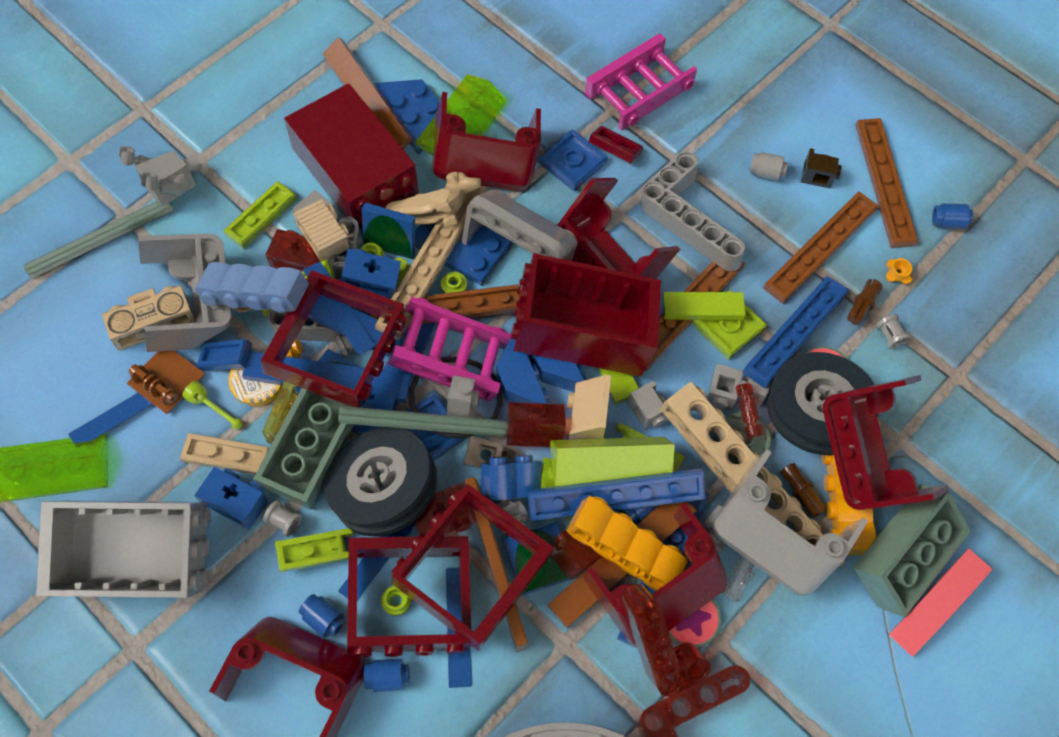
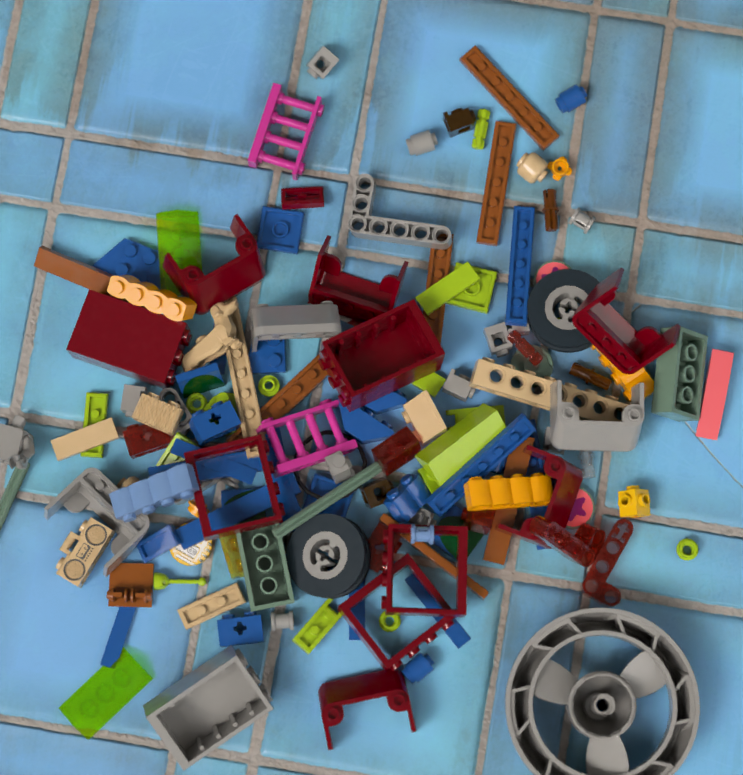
camera: 30 degrees left, 15 degrees up
blue brick [299,594,345,638] -> none
none -> tan tile [50,417,120,461]
none -> light orange brick [107,275,197,321]
none -> light grey brick [306,46,339,79]
none -> medium blue bush [411,524,434,545]
none -> lime axle [471,109,490,150]
none -> tan head [516,152,548,184]
none -> yellow brick [618,485,651,518]

